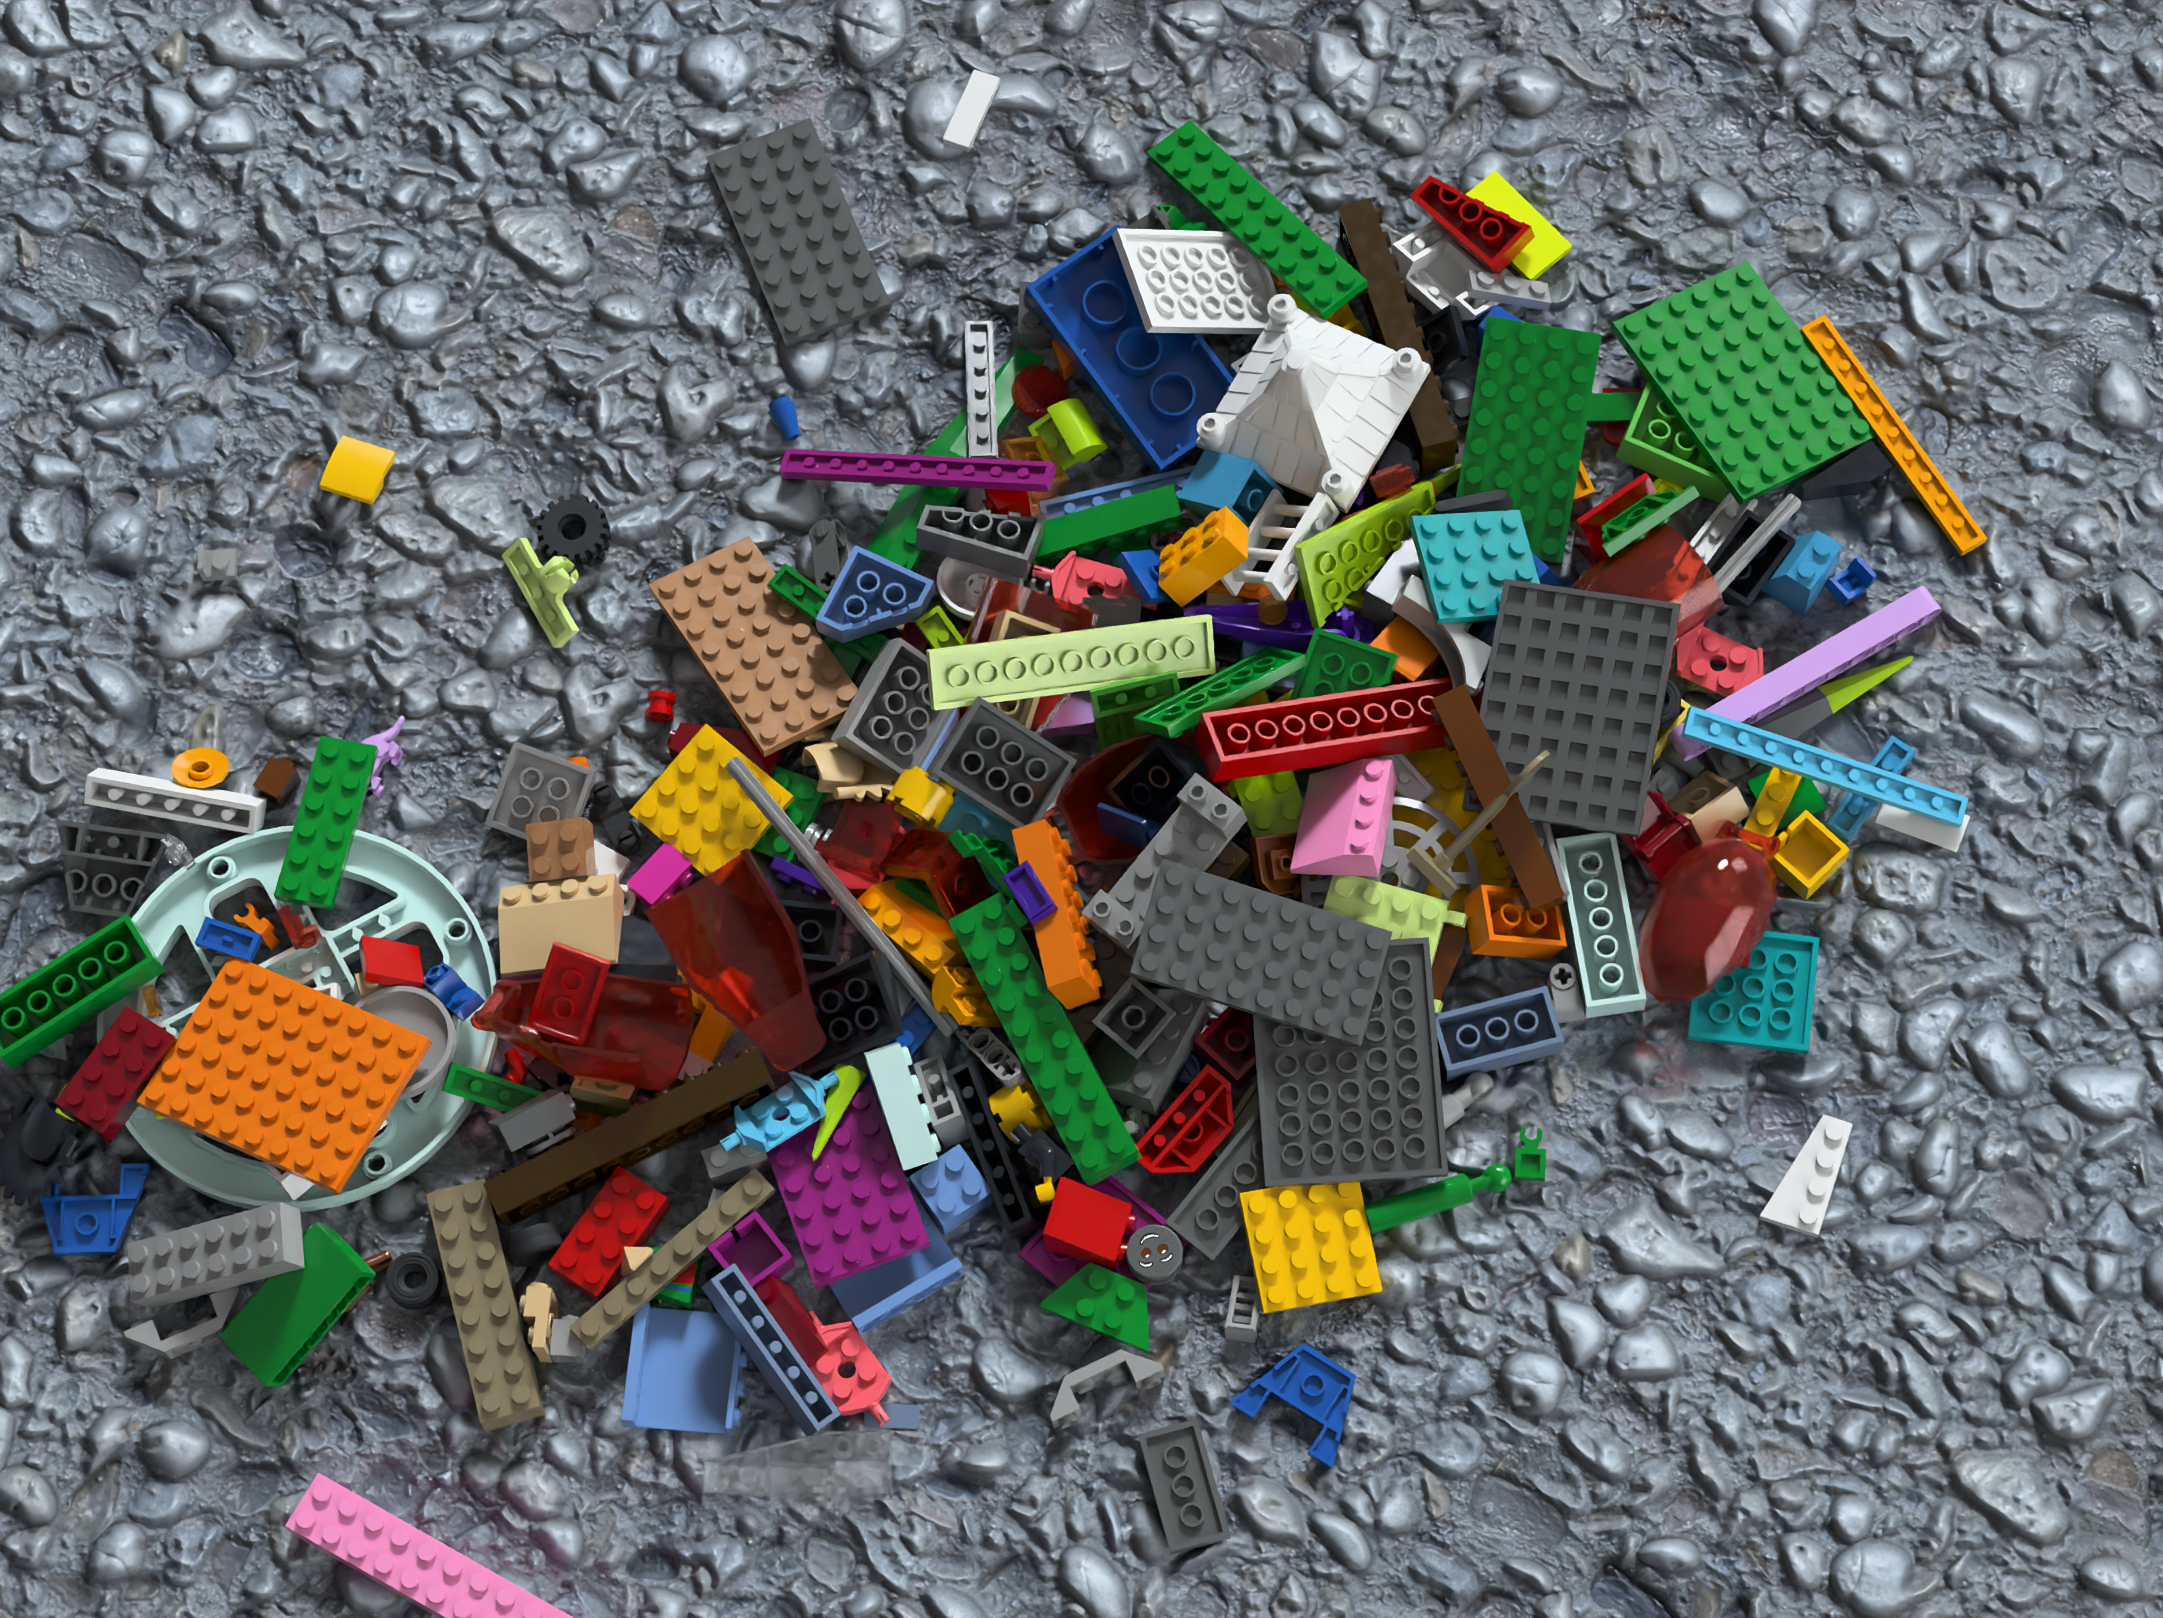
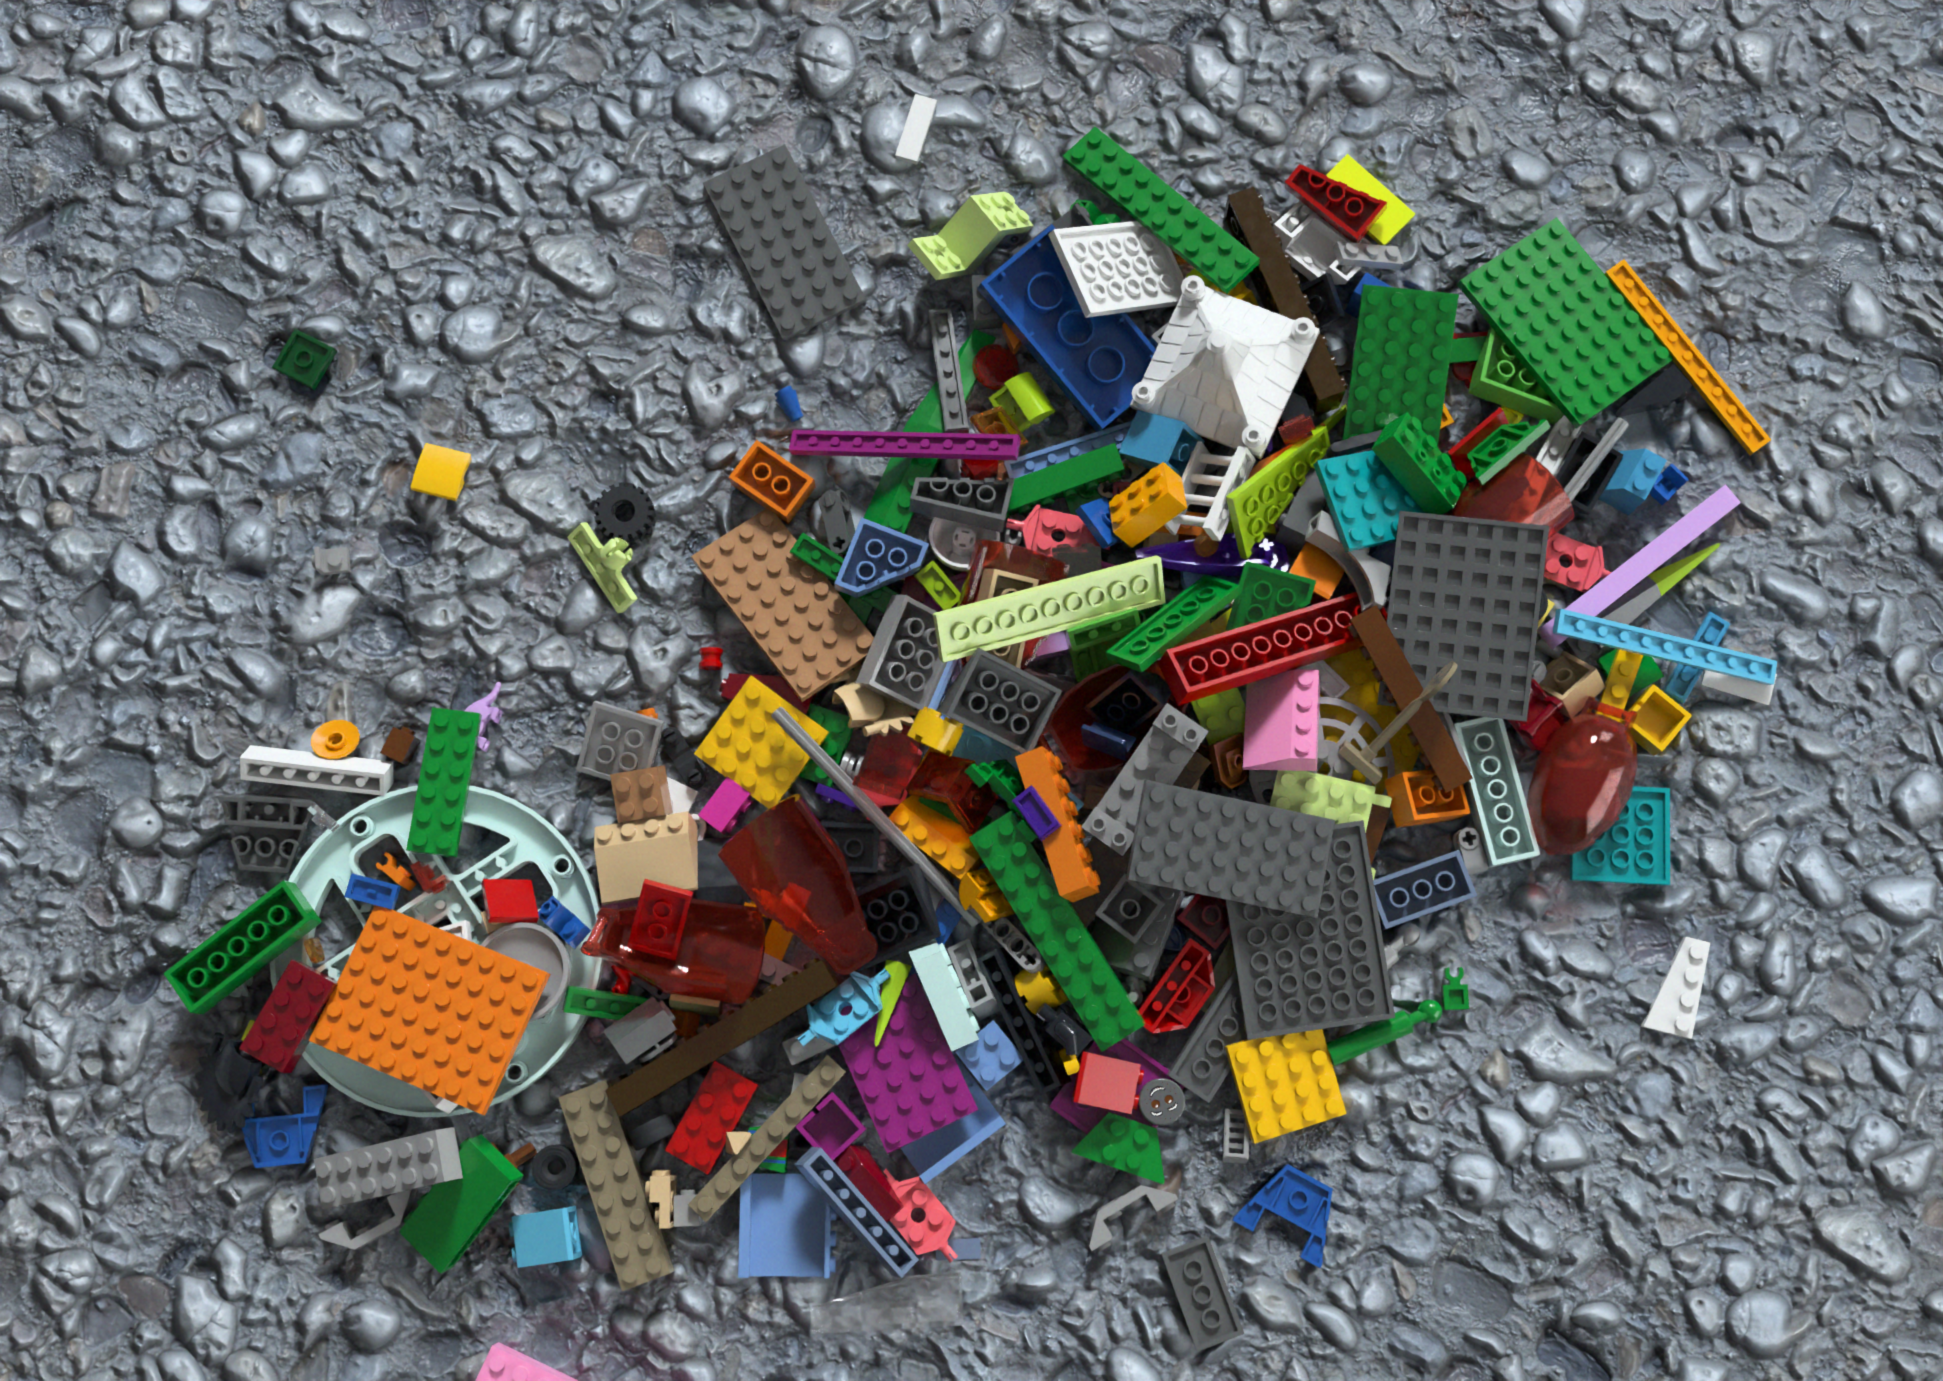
camera: 10 degrees left, 10 degrees up
none -> dark green plate [272,329,337,390]
none -> medium azure slope [509,1206,582,1268]
none -> orange brick [729,440,816,524]
none -> yellowish green bracket [907,192,1034,280]
none -> green piece [1372,412,1466,515]

